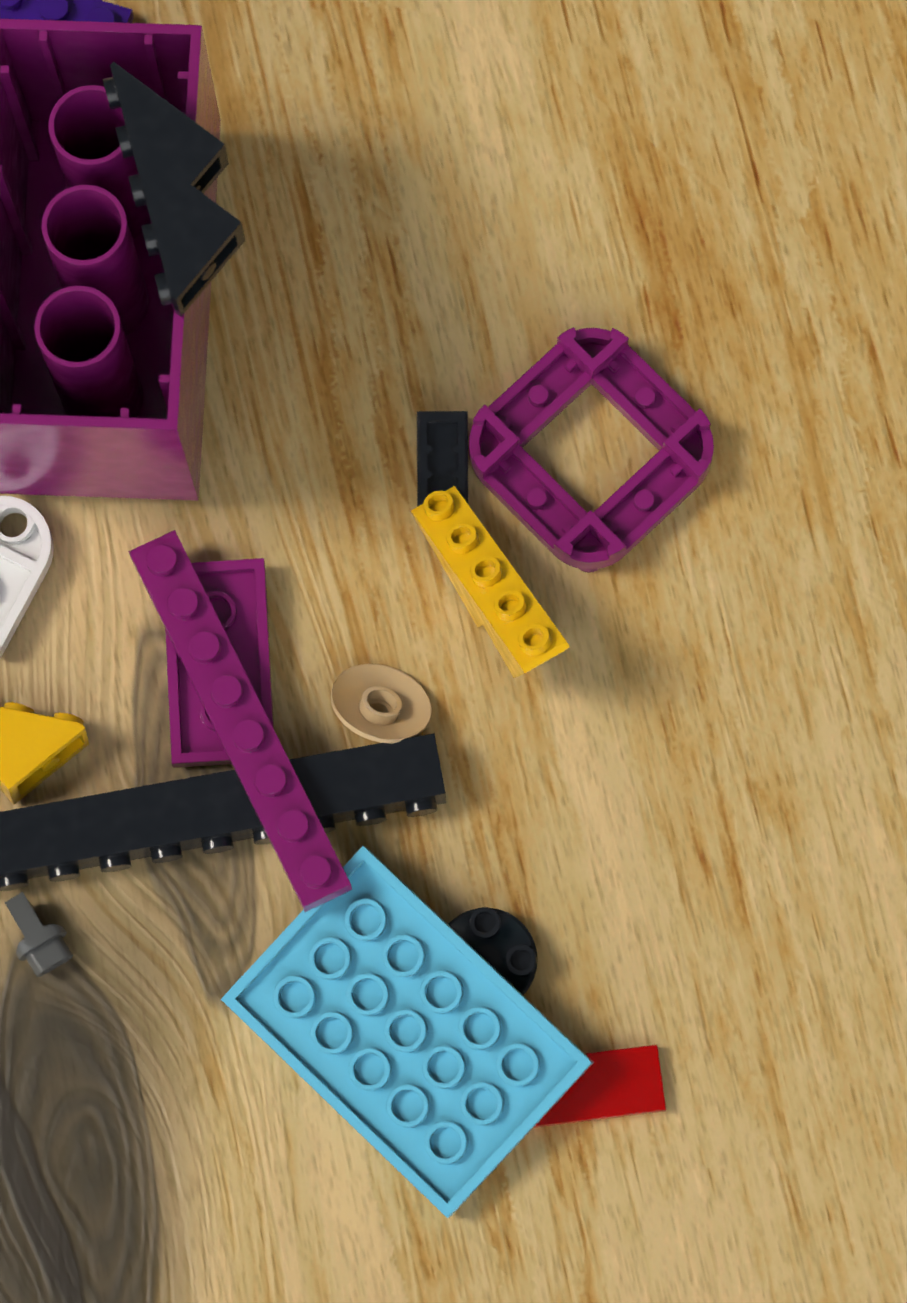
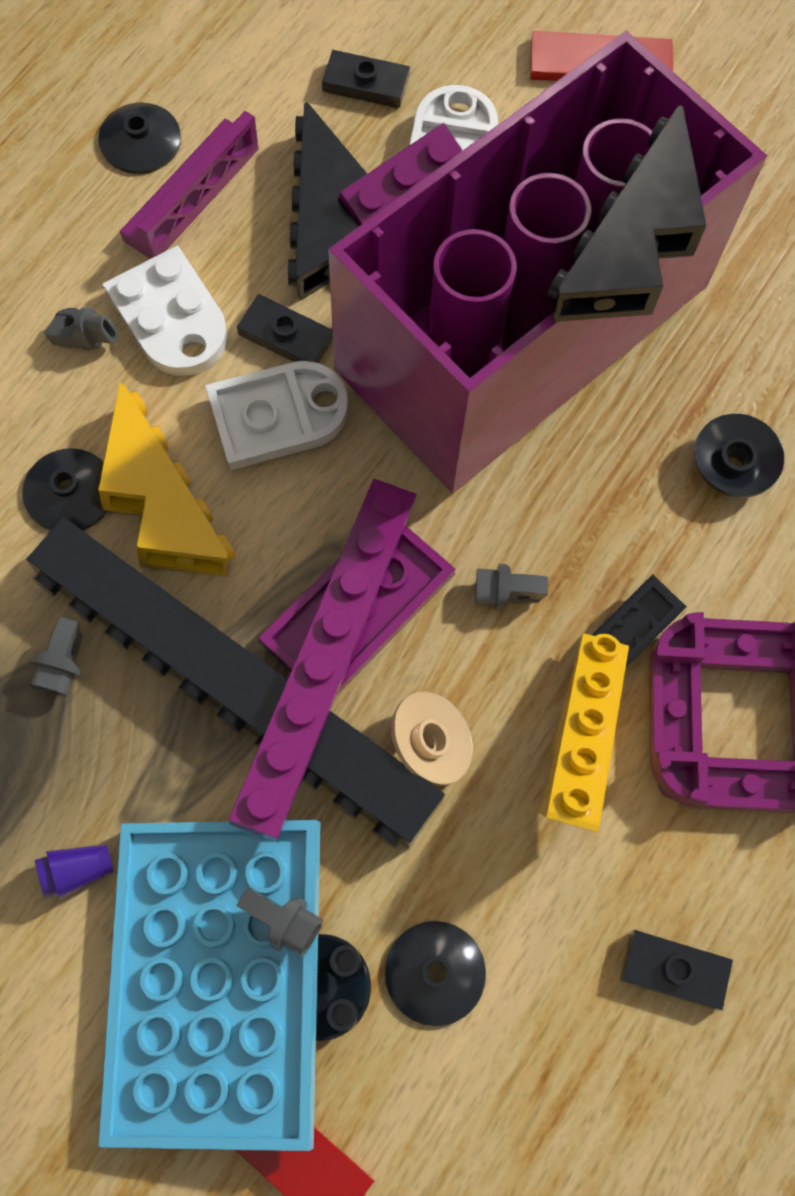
camera: 40 degrees right, 5 degrees down
none -> dark purple cone [35,843,114,900]
none -> dark grey piece [236,887,324,958]
none -> black dish [385,921,486,1026]
none -> dark grey piece [475,563,548,612]
none -> black plate [620,930,733,1011]
none -> black dish [694,414,785,498]

